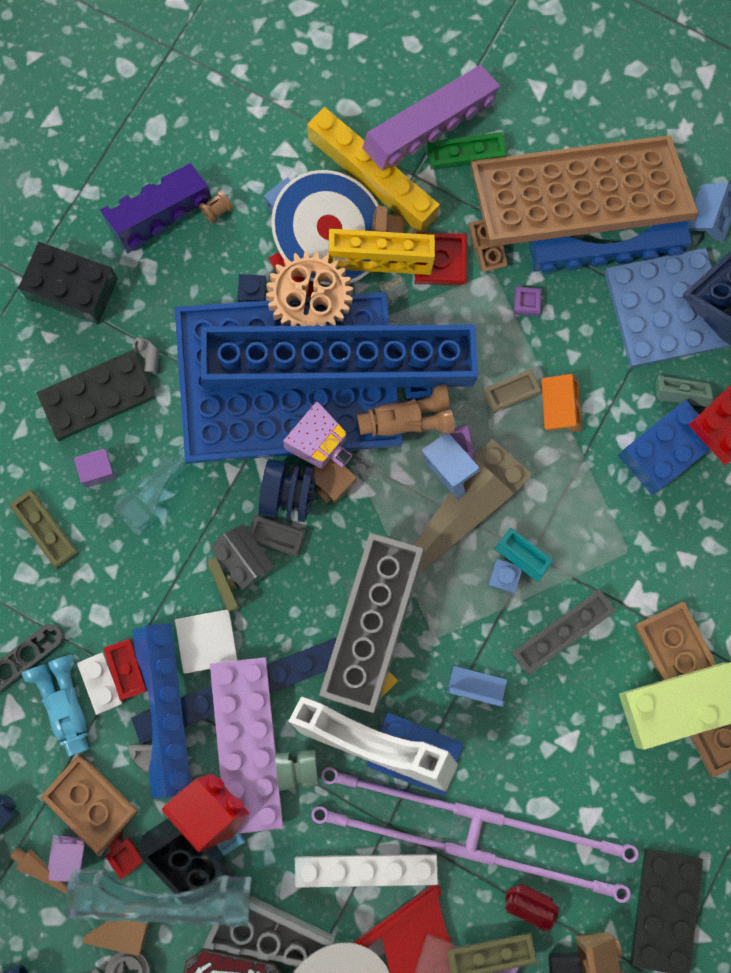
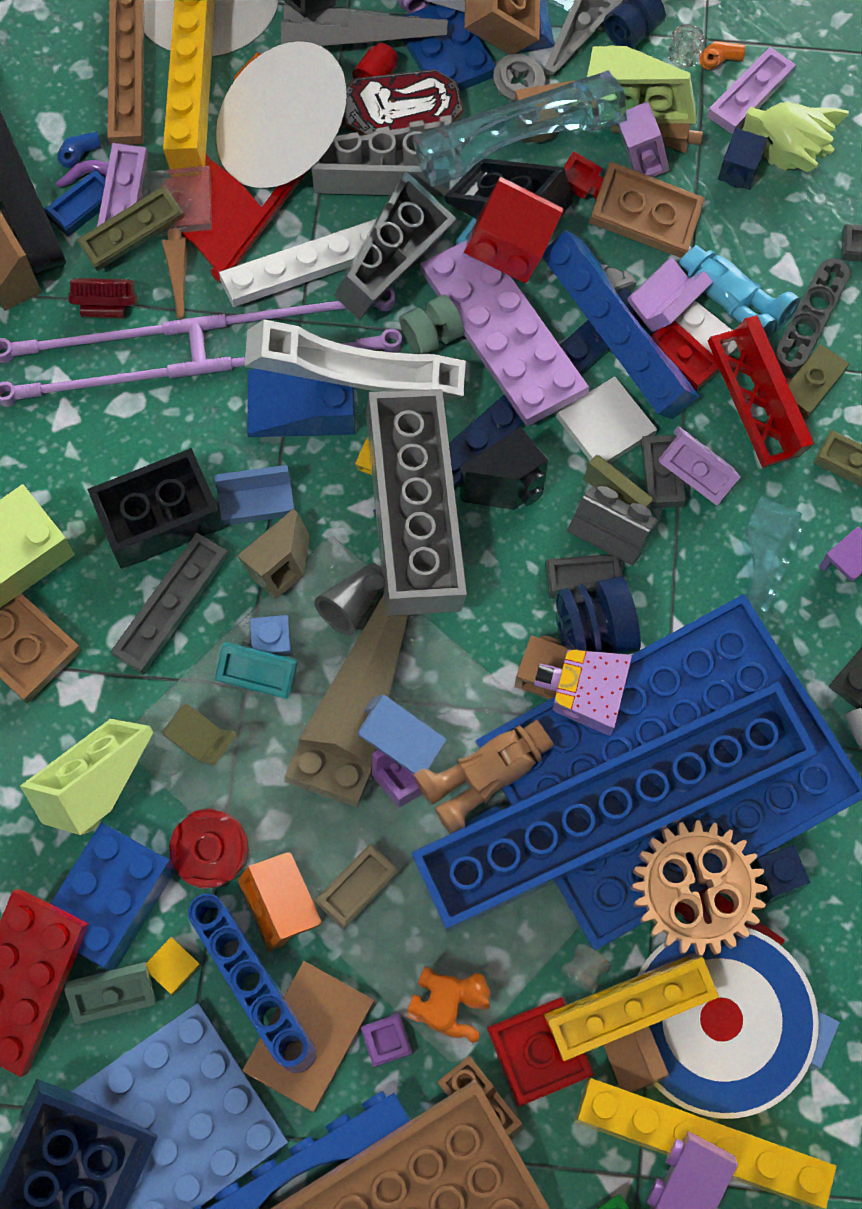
camera: 160 degrees right, 10 degrees down
none -> yellowish green slope [20,719,153,835]
none -> black brick [87,448,224,569]
none -> yellow tile [146,937,201,996]
none -> medium nougat piece [161,228,189,319]
none -> olive bracket [162,704,237,766]
none -> red tile [169,809,249,889]
none -> blue beam [188,893,316,1073]
none -> dark tan slope [237,509,310,599]
none -> medium nougat tile [242,961,375,1113]
none -> dark grey piece [314,563,385,635]
none -> dark grey wedge [333,171,457,320]
none -> orange animal [406,966,491,1043]
none -> black slope [460,427,548,510]
none -> yellowish green slope [587,45,697,124]
none -> lavender panel [627,258,713,332]
none -> dark grey plate [641,435,685,508]
none -> lavender panel [658,426,740,505]
none -> red fence [707,315,814,468]
none -> olive plate [788,344,850,419]

